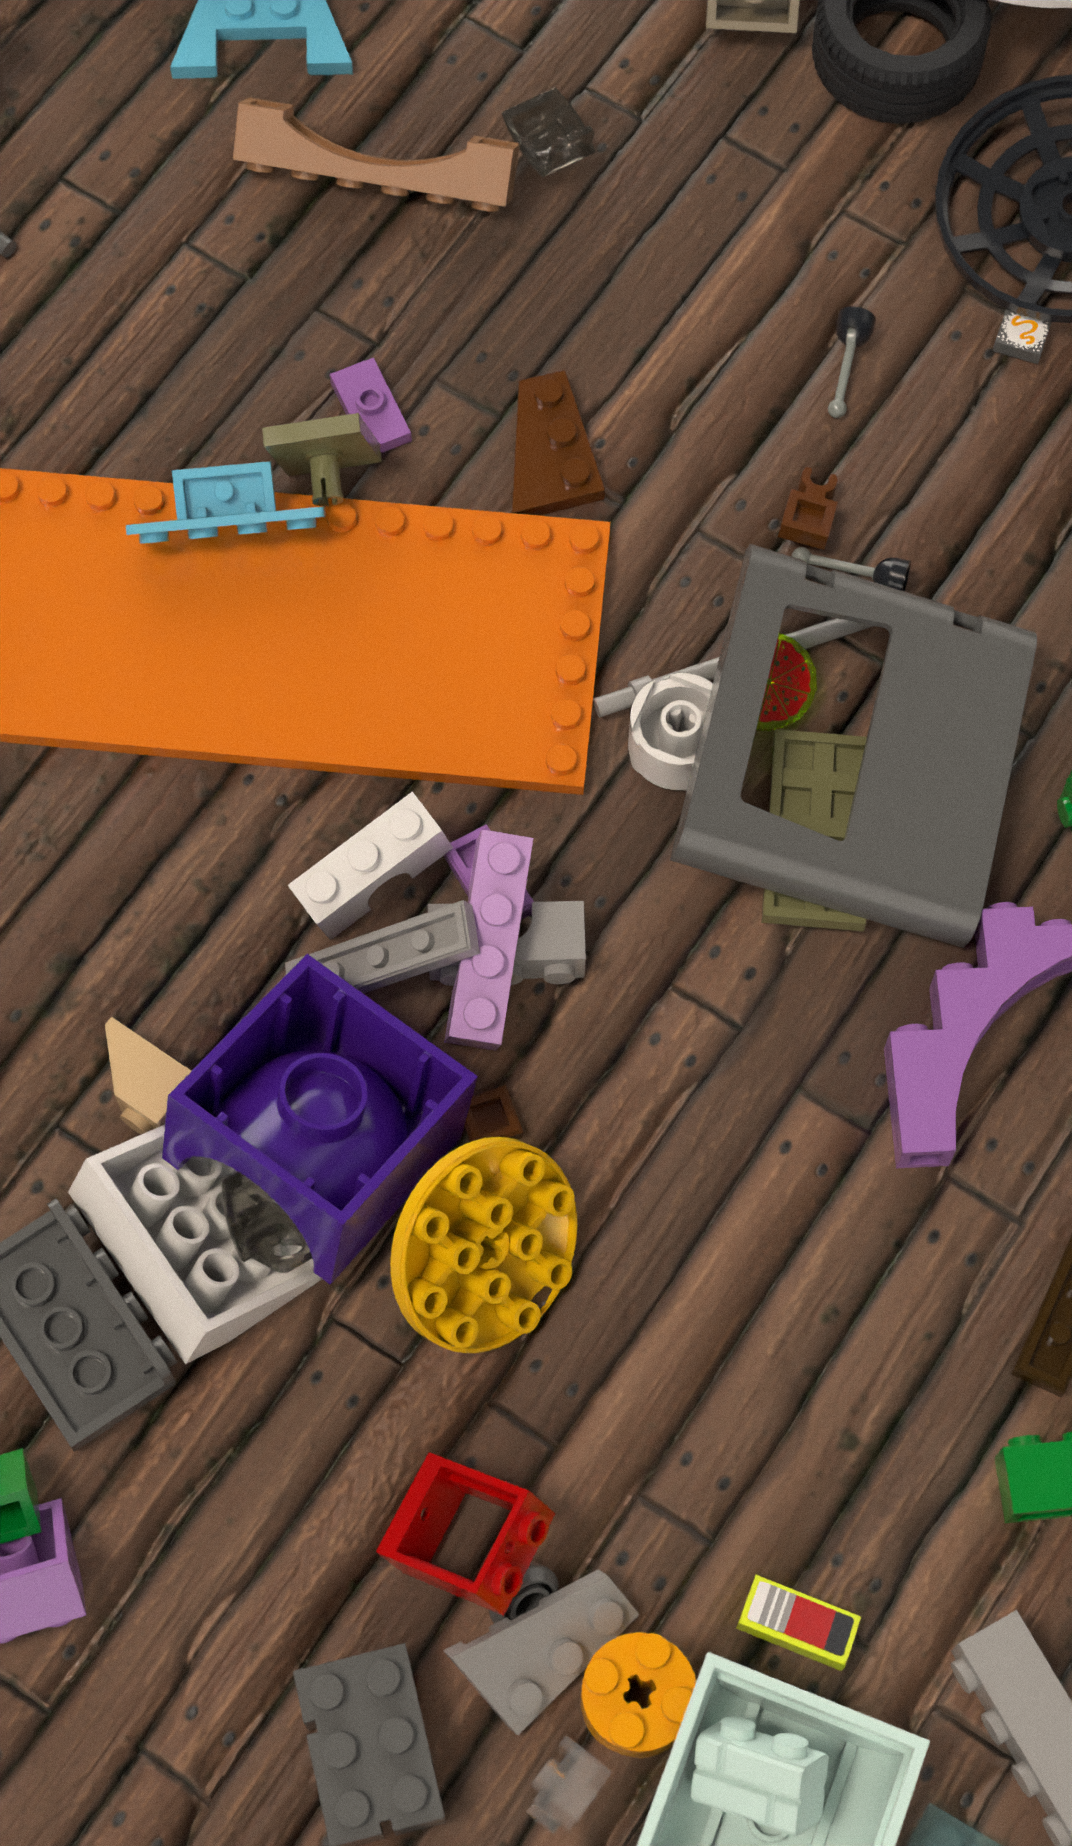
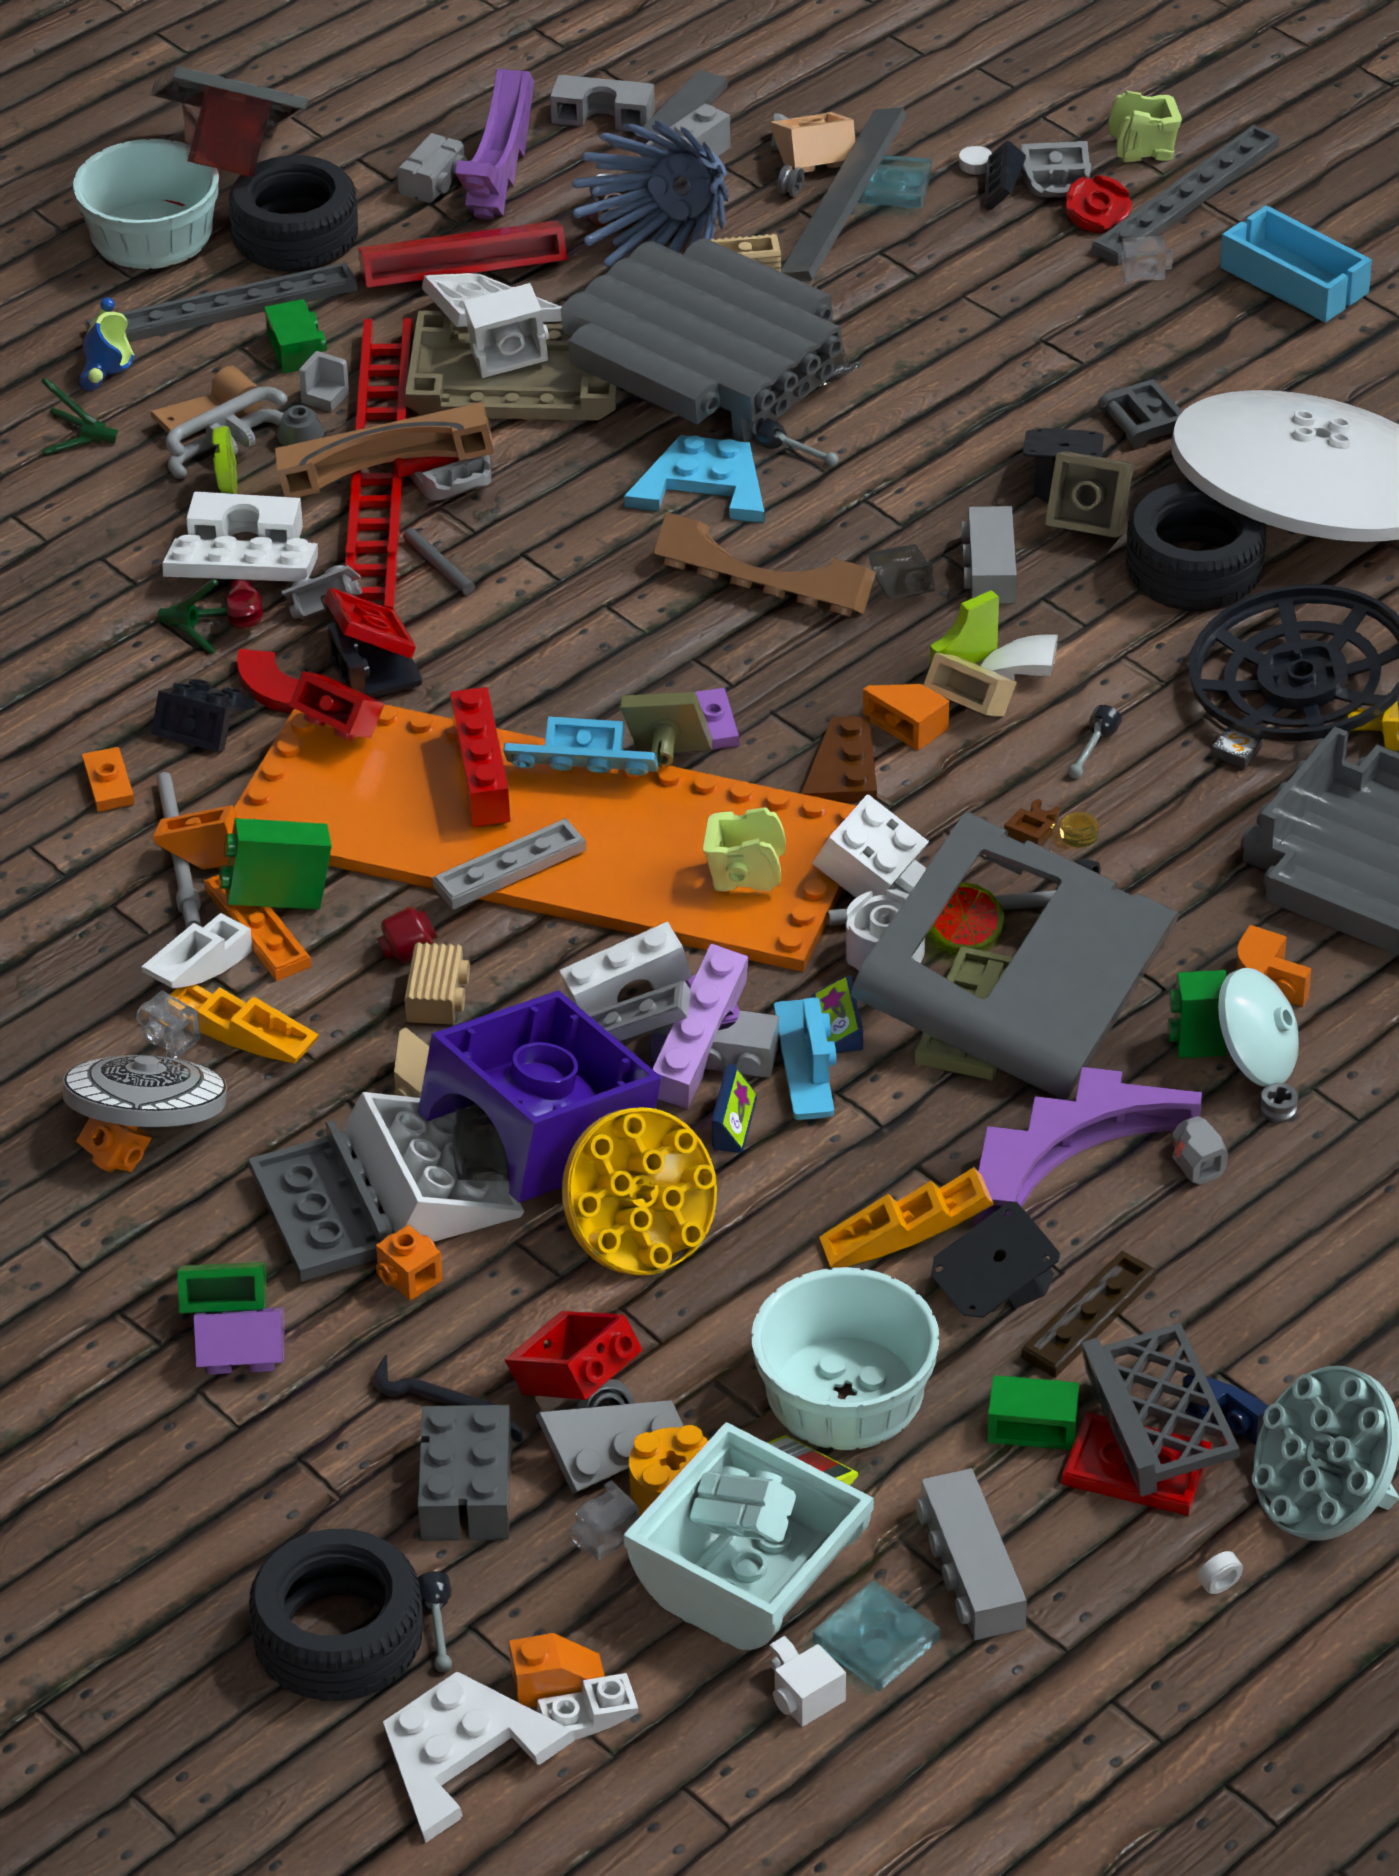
camera: 15 degrees right, 25 degrees down
none -> black piece [373,1355,522,1442]
none -> dark red head [376,907,438,965]
none -> orange brick [376,1225,443,1301]
none -> tan brick [405,942,470,1025]
none -> light grey tile [432,818,586,910]
none -> red arch [450,687,511,827]
none -> yellowish green piece [703,807,786,891]
none -> slope [712,1064,757,1153]
none -> light aqua piece [751,1267,939,1450]
none -> medium azure bracket [774,997,836,1120]
none -> slope [811,976,863,1053]
none -> white brick [812,794,929,898]
none -> light orange slope [819,1167,994,1268]
none -> orange slope [863,684,949,751]
none -> tan brick [924,653,1017,717]
none -> lime tile [930,590,999,666]
none -> black piece [931,1201,1061,1318]
none -> light grey brick [961,506,1016,604]
none -> white brick [981,635,1058,681]
none -> clear yellow tile [1060,812,1099,848]

